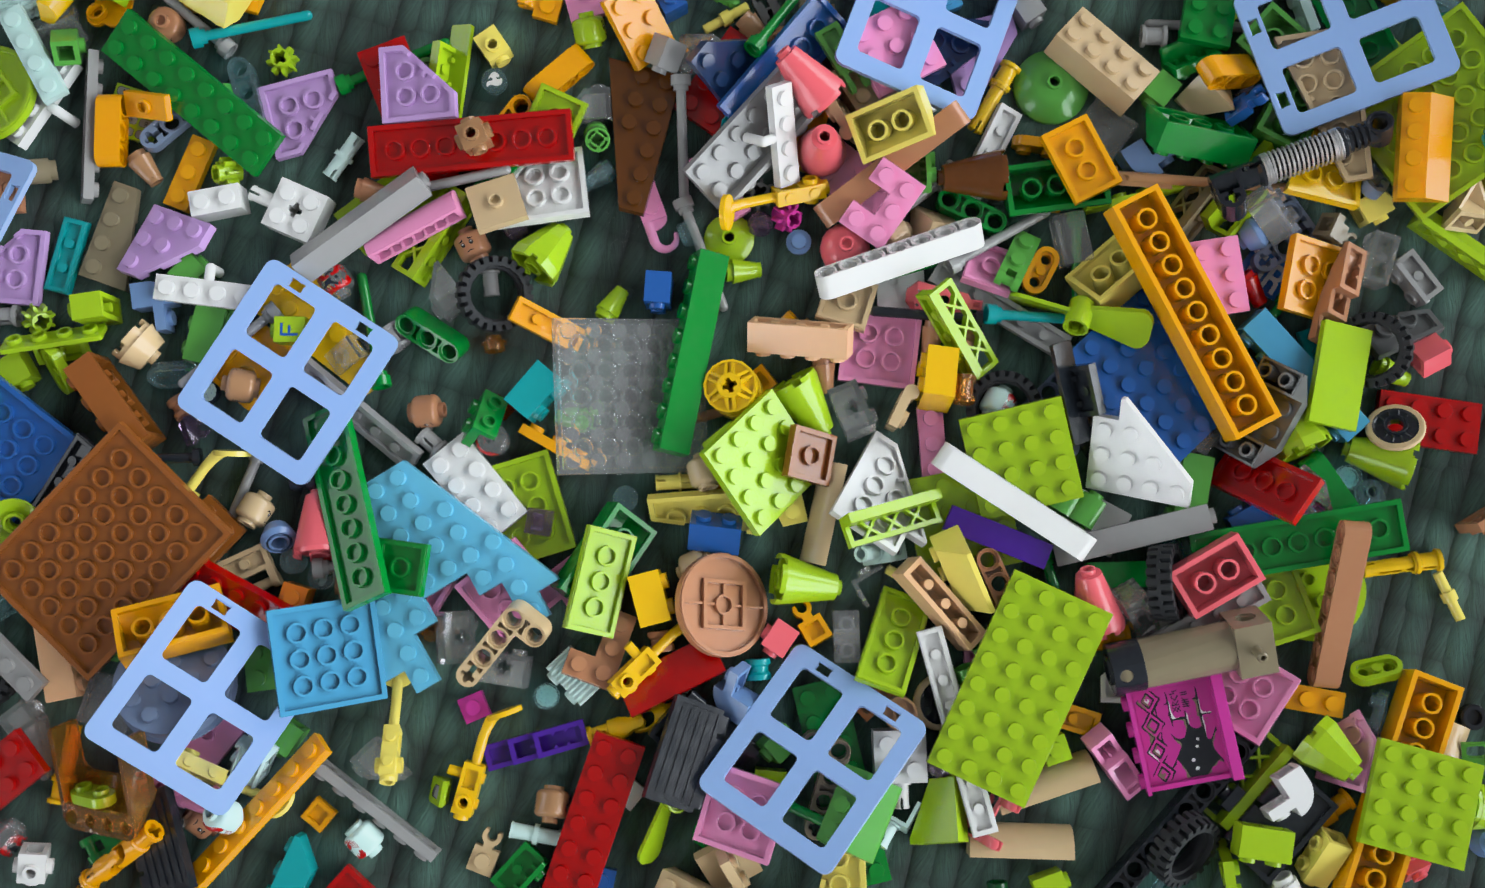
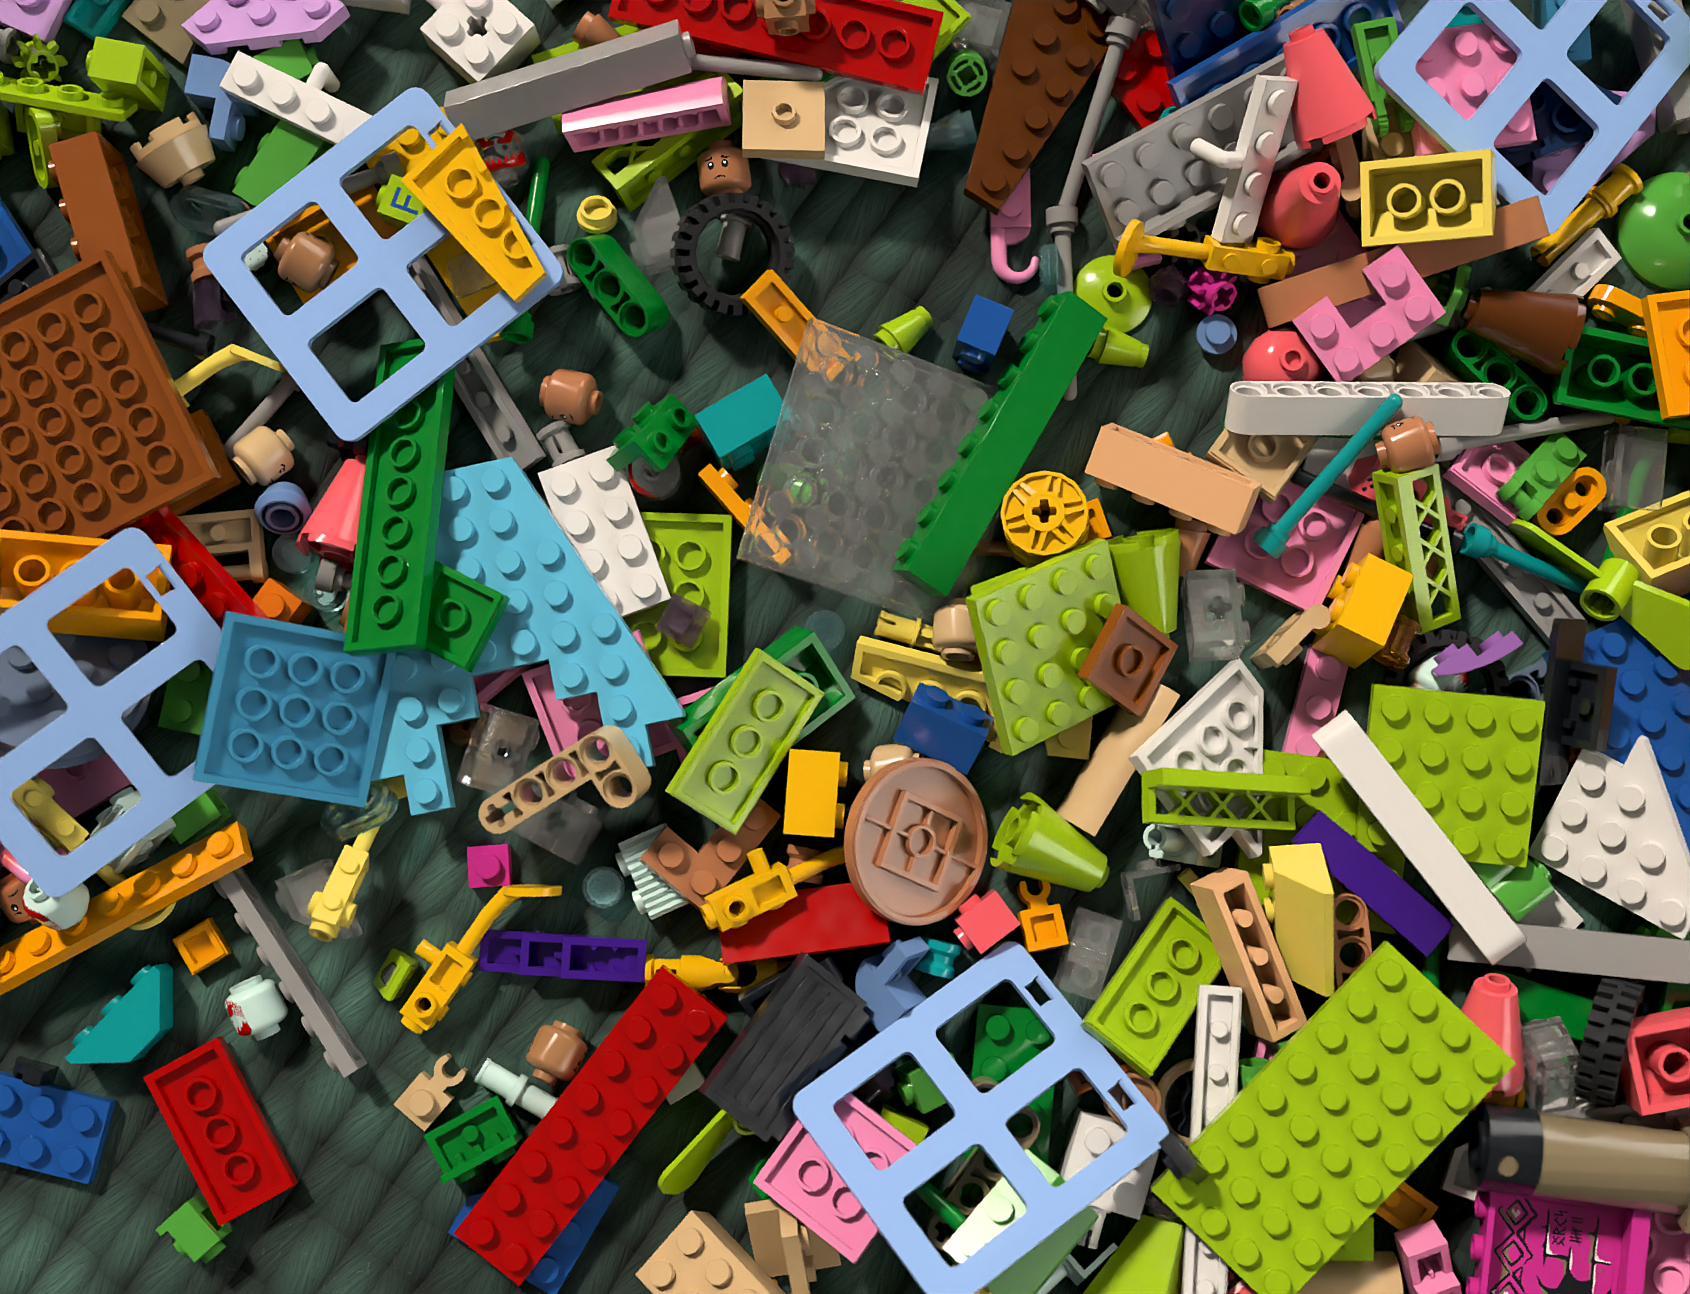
camera: 15 degrees right, 0 degrees up
clear orange plate [481,335,507,354] -> none
lime cone [511,222,573,287] -> none
none -> clear light blue plate [320,782,399,842]
none -> yellow wing [401,123,548,304]
none -> light yellow plate [577,195,617,234]
none -> black plate [1158,1132,1210,1185]
none -> teal piece [1252,394,1403,559]
none -> nougat head [1374,416,1441,473]
none -> medium lavender slope [1431,630,1523,677]

